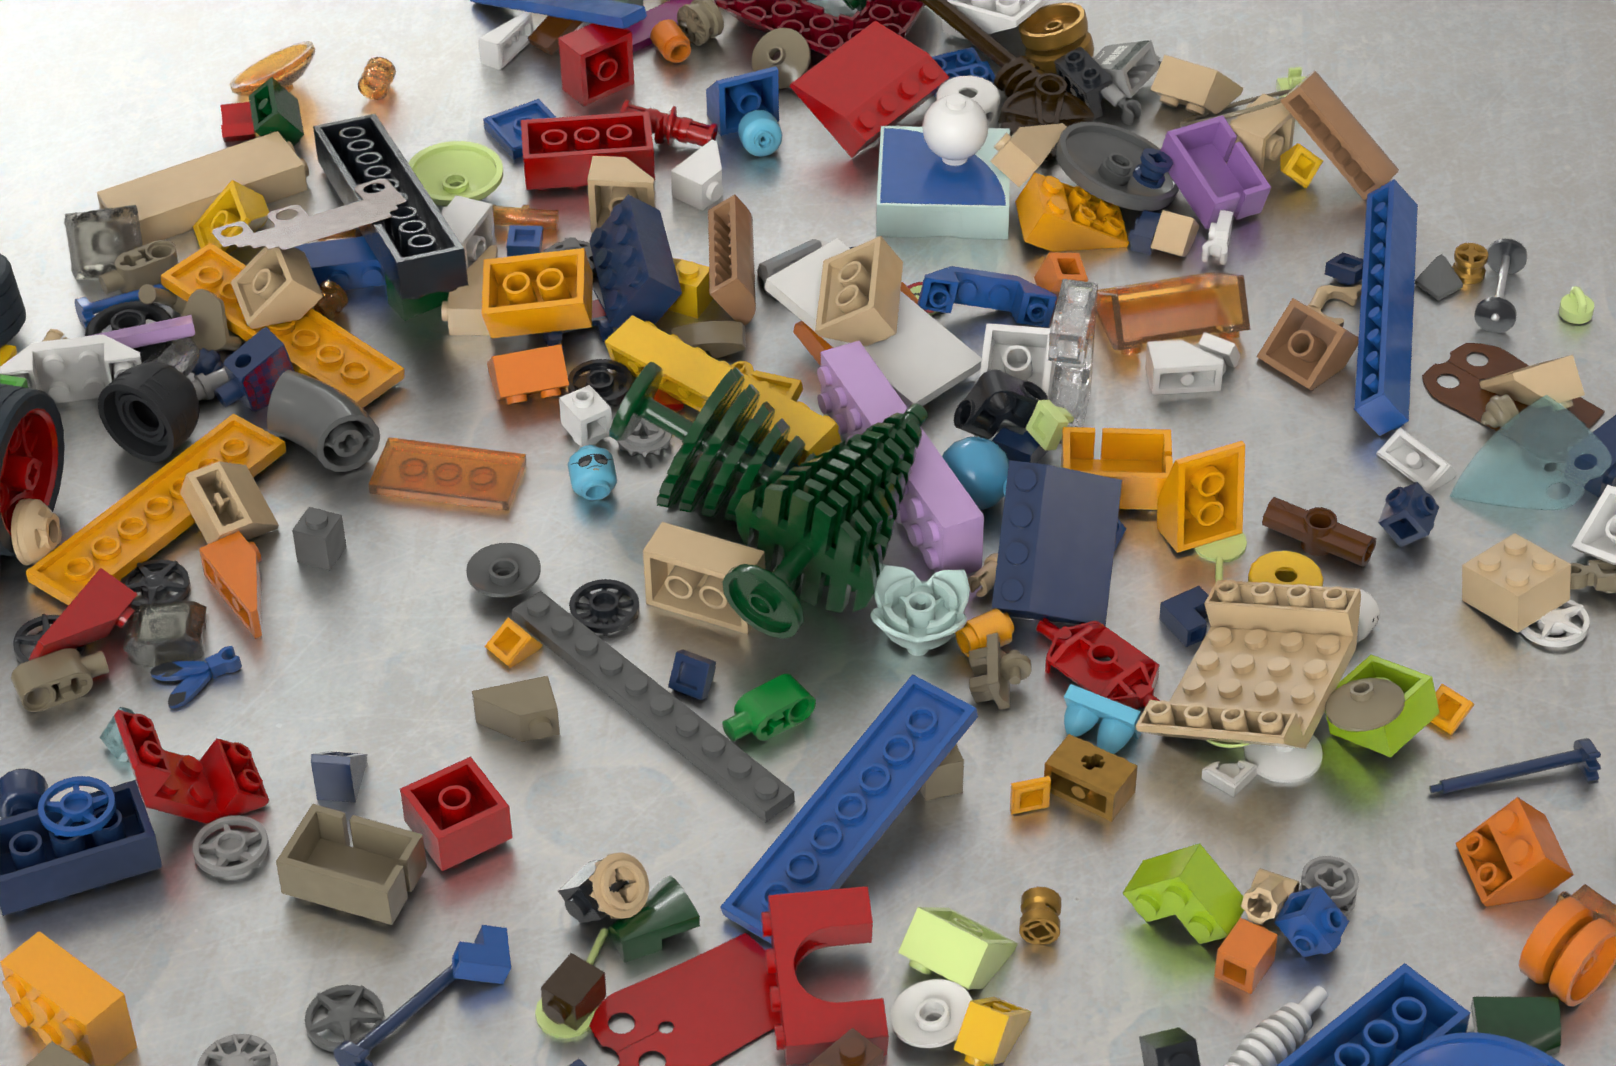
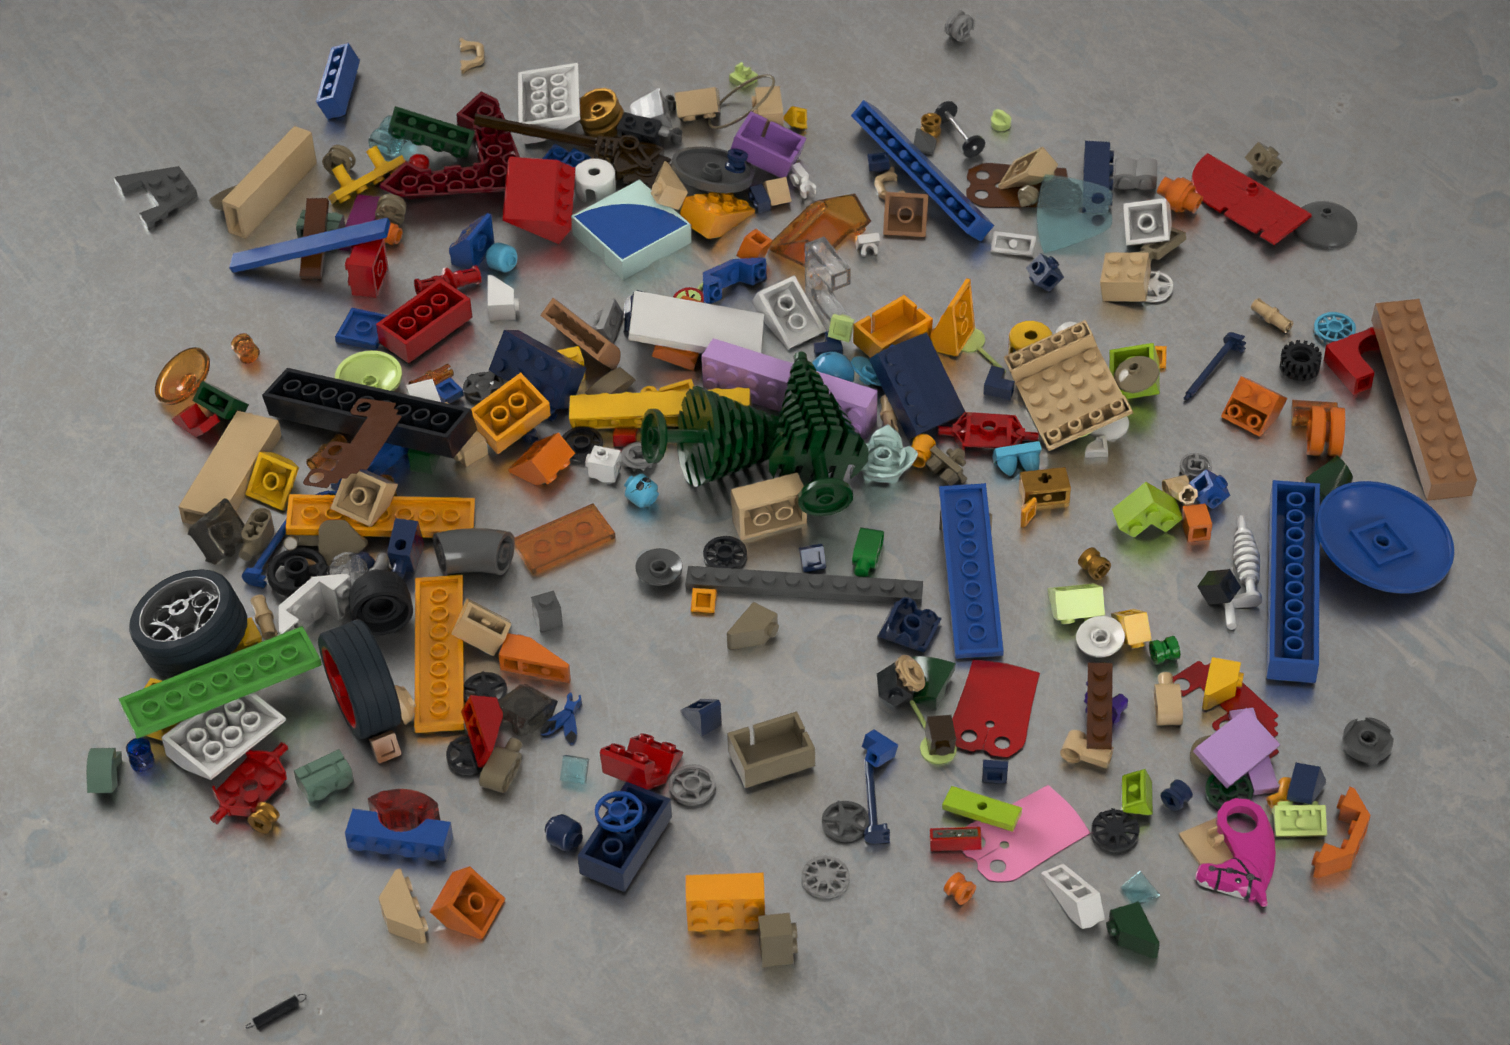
camera: 40 degrees left, 5 degrees up
lavender tile [84,315,196,349] -> none
red brick [400,756,513,871] -> none
white slope [478,12,533,70] -> none
tan slope [587,156,656,232] -> none
dark tan dish [752,28,811,90] -> none
red arch [761,886,889,1065] -> none
tan slope [815,236,903,346] -> none
white brick [923,93,988,166] -> none
black piece [953,369,1048,439] -> none
white slope [1145,340,1224,395] -> none
reddish brown piece [1262,497,1377,567] -> none
medium nougat brick [1280,70,1399,200] -> none
none -> dark blue slope [877,597,942,653]

